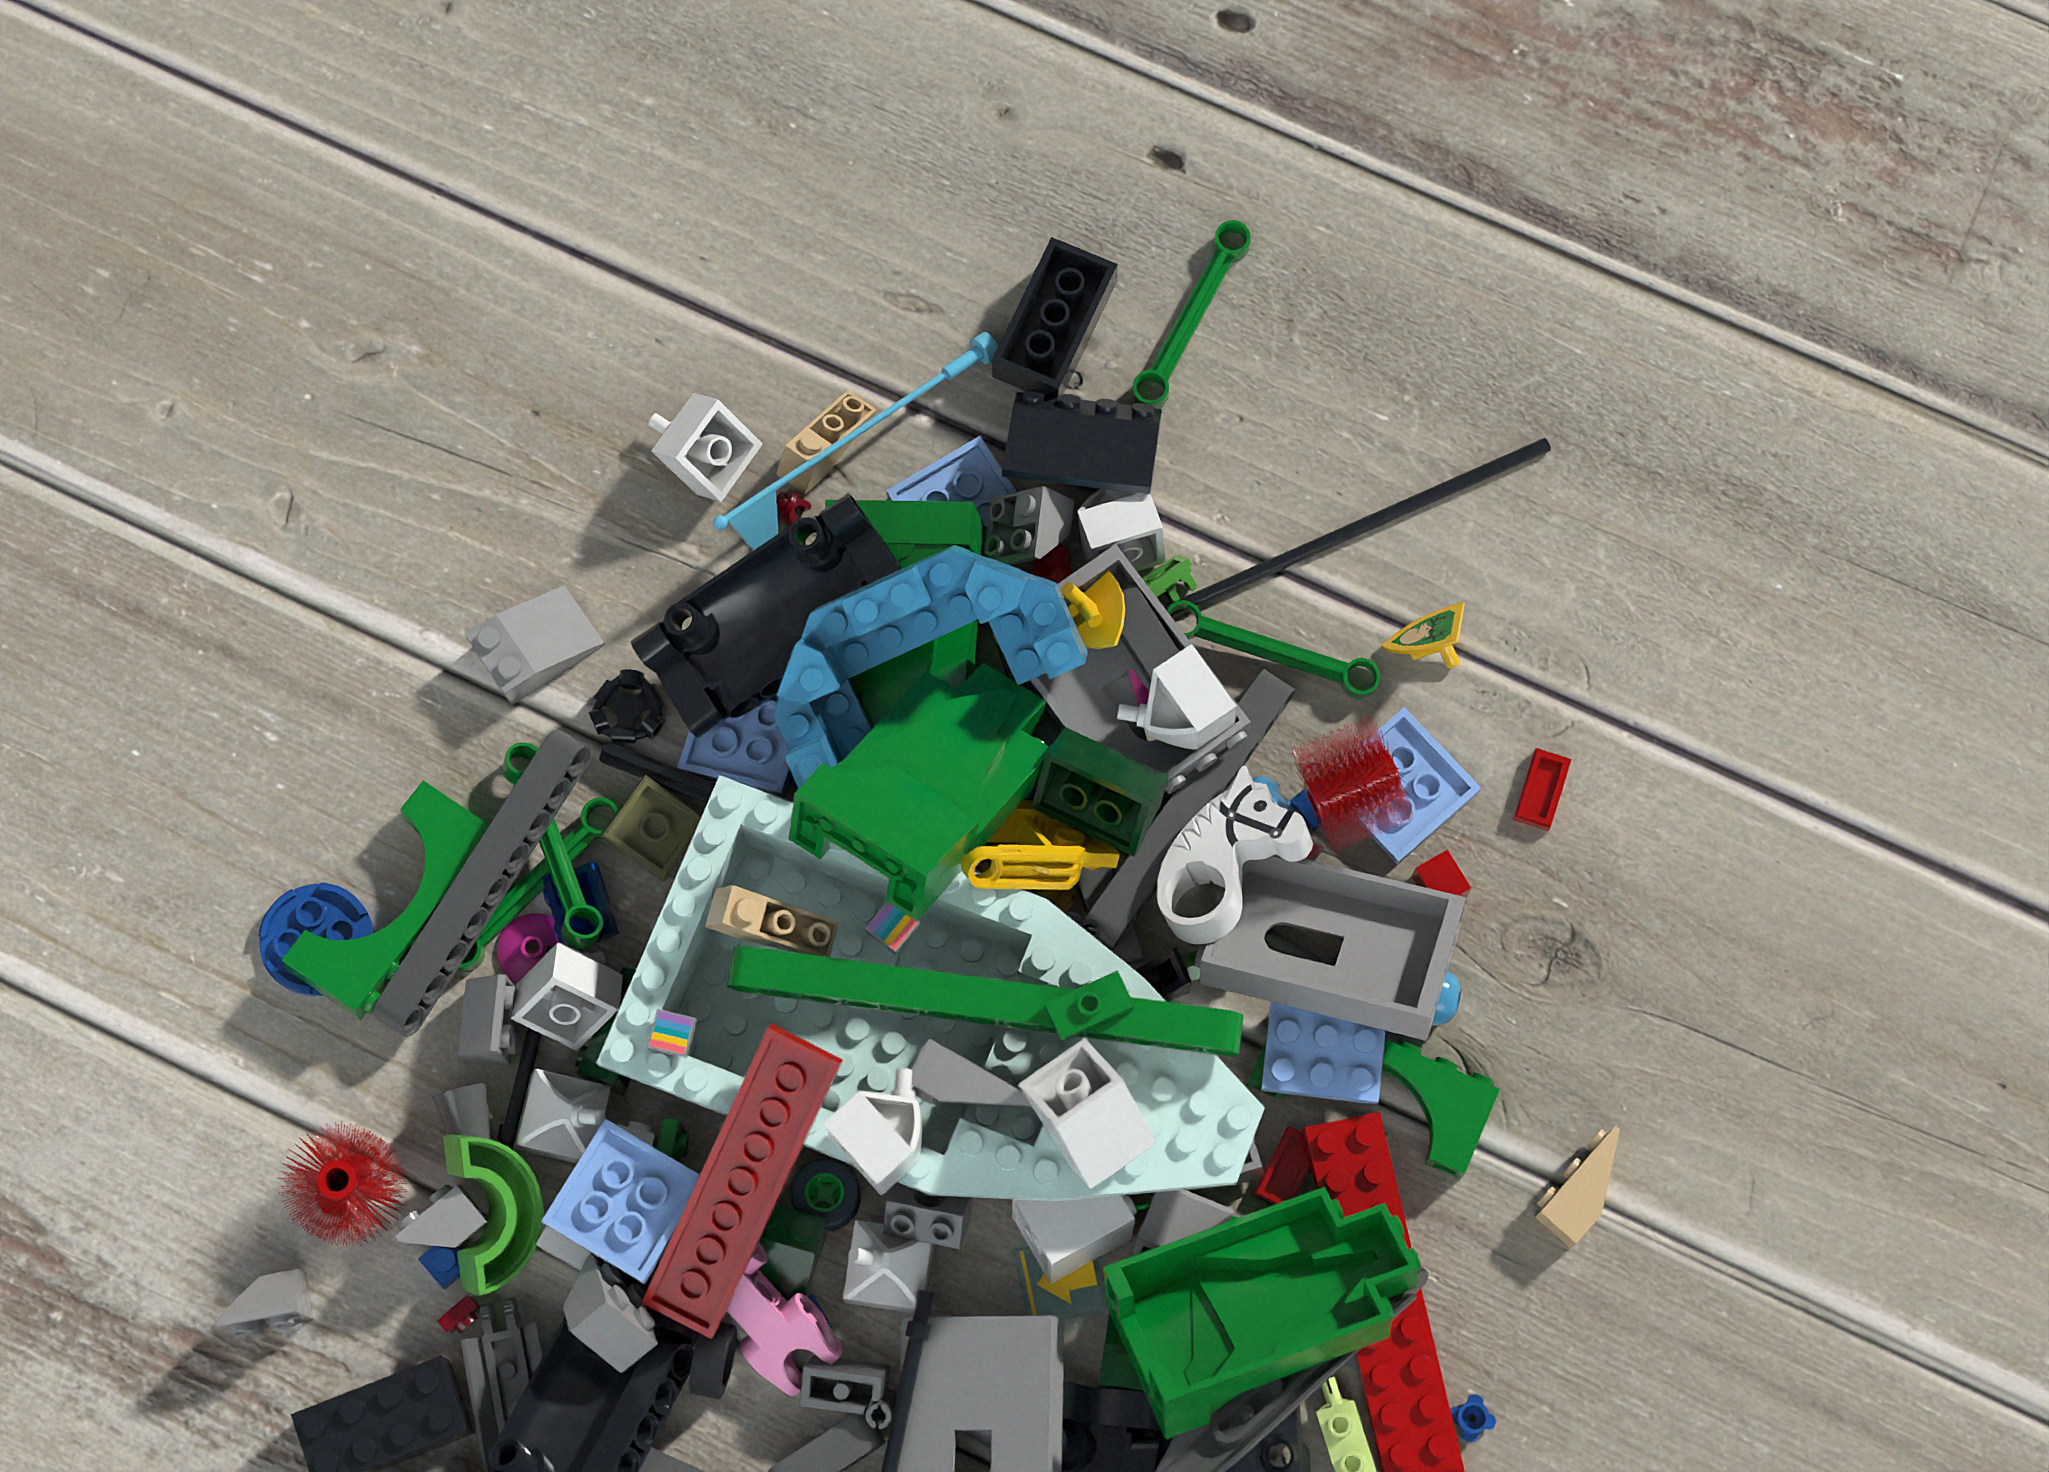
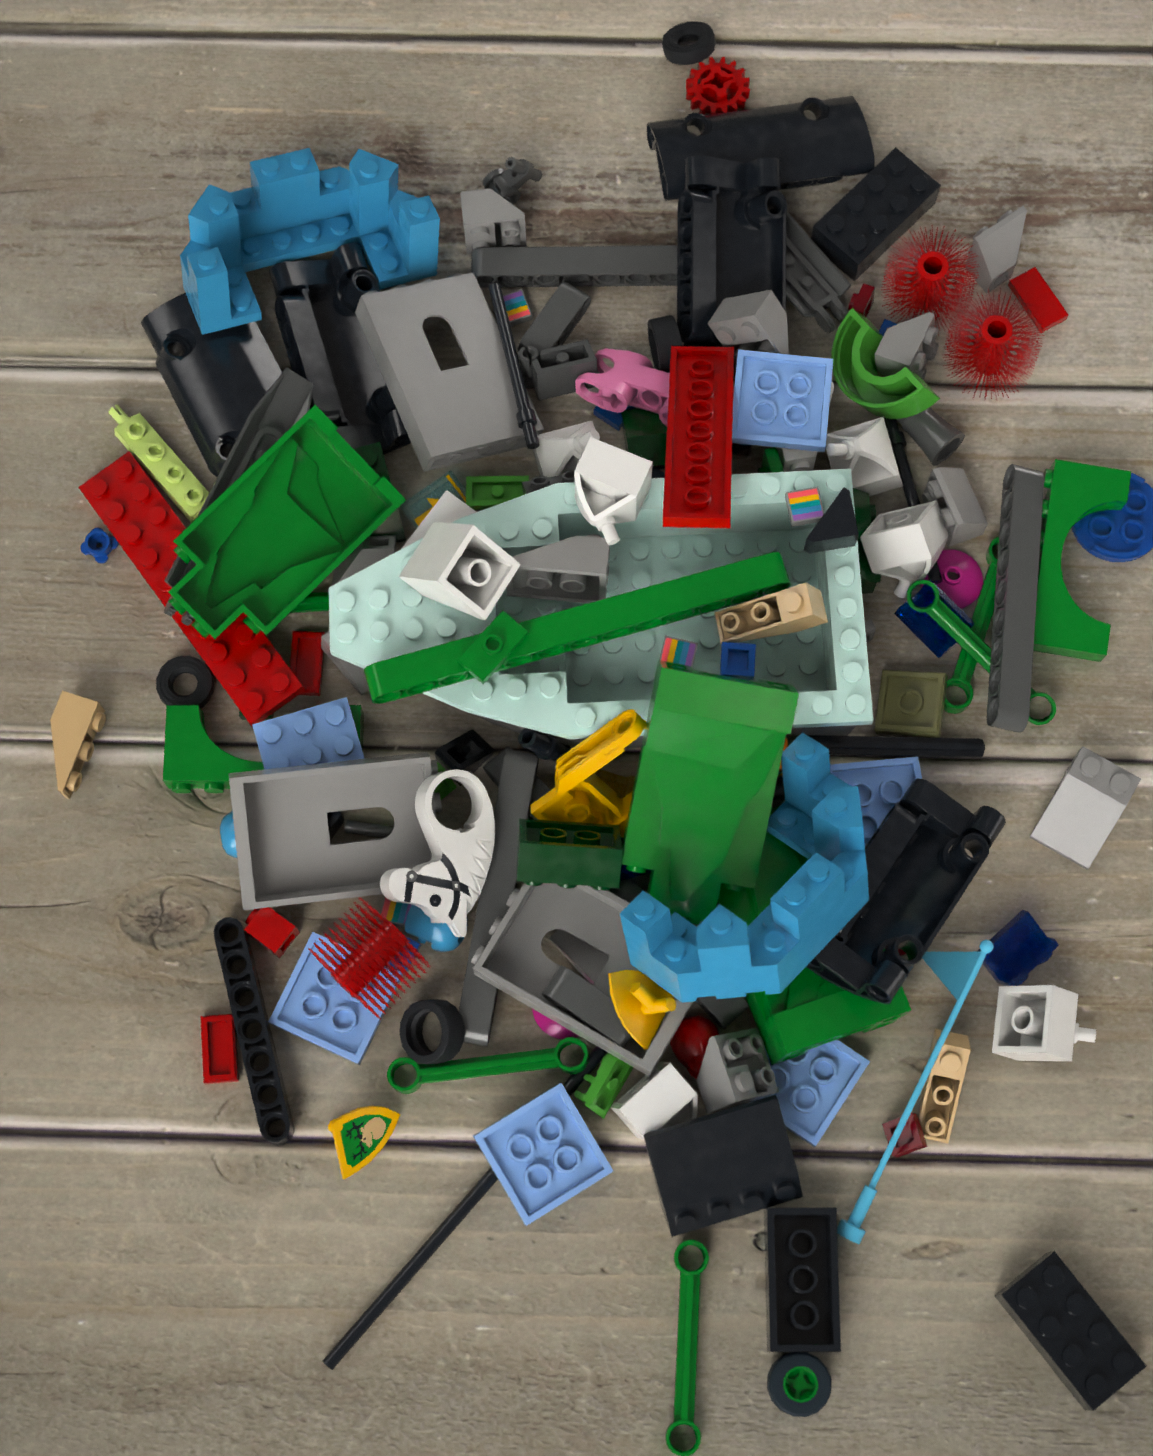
camera: 155 degrees right, 0 degrees up
black piece [588,669,665,744] -> none
dark red plate [776,489,812,526] -> none
white piece [1117,644,1236,750] -> none
none -> black tyre [156,656,214,708]
none -> black beam [214,917,294,1145]
none -> black tyre [400,999,465,1064]
none -> bright green plate [466,476,529,510]
none -> light blue plate [473,1083,613,1226]
none -> blue plate [720,642,756,680]
none -> black wheel [767,1352,832,1417]
none -> black slope [804,487,859,553]
none -> red piece [880,225,979,336]
none -> dark red plate [882,1113,927,1158]
none -> clear blue bracket [976,910,1059,986]
none -> black brick [994,1251,1147,1411]
none -> red tile [1008,267,1068,332]

